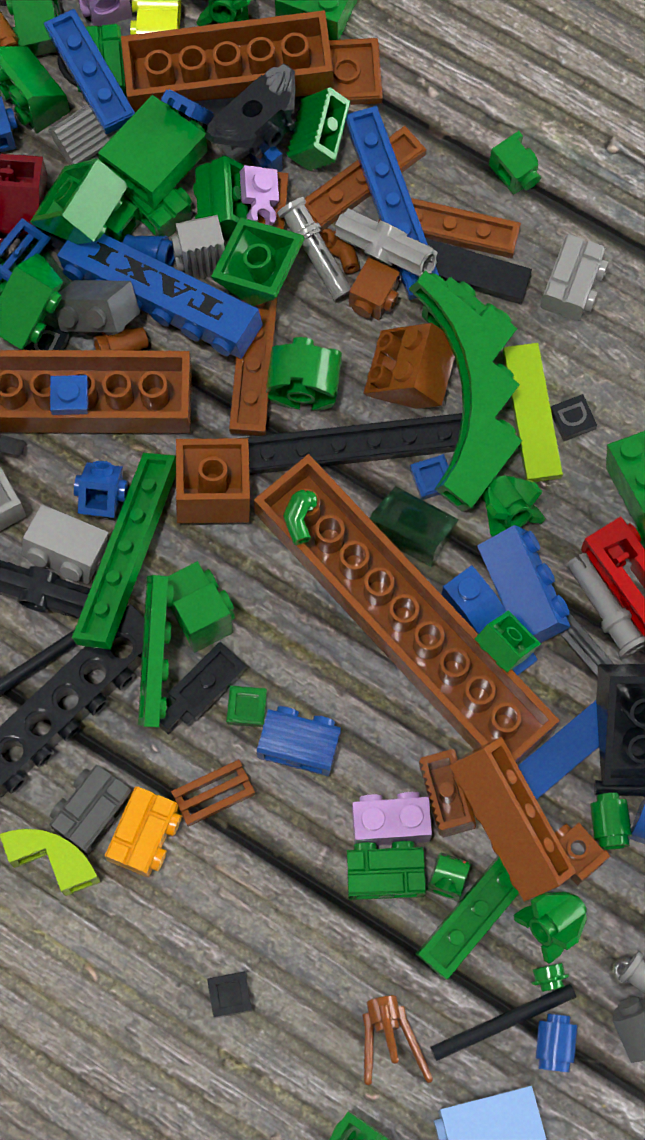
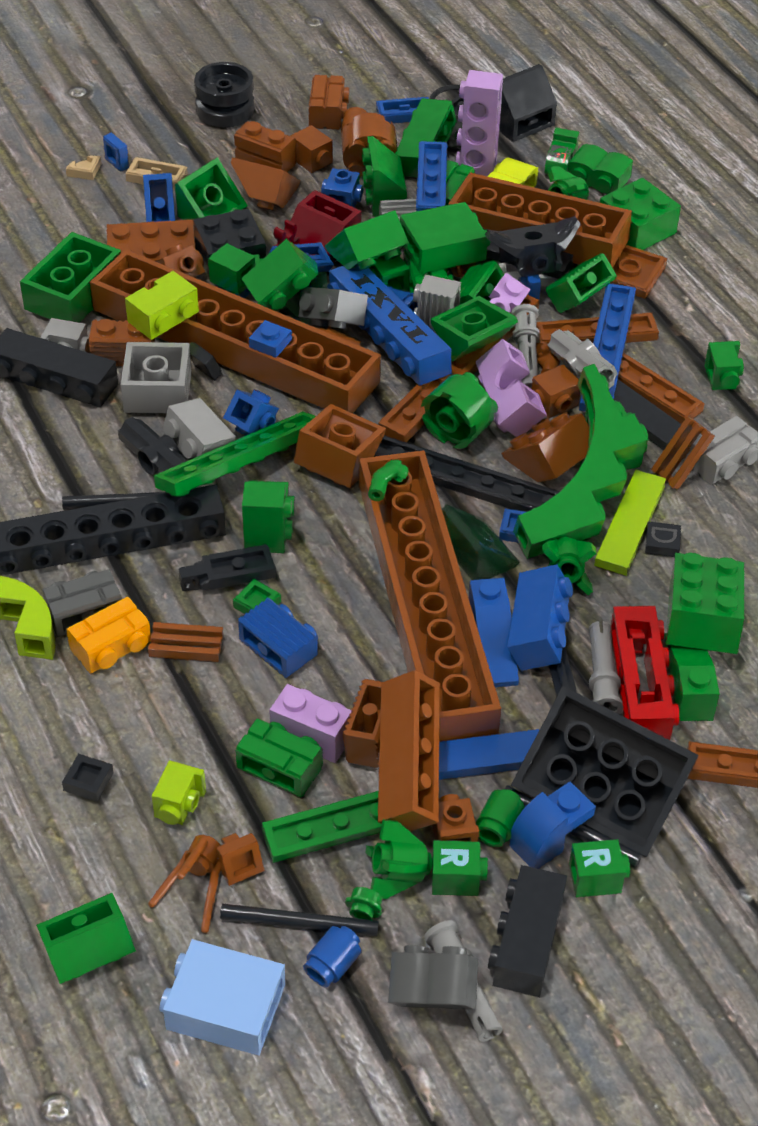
camera: 30 degrees right, 25 degrees down
green plate [138,575,173,727] -> none
blue tile [161,89,214,125] -> none
green leg [426,852,471,902] -> none
green piece [475,610,541,673] -> none
none -> lime brick [152,760,206,825]
none -> dark orange tile [216,833,264,886]
none -> green brick [432,840,488,896]
none -> lavender arch [476,339,547,437]
none -> dark orange tile [651,417,715,489]

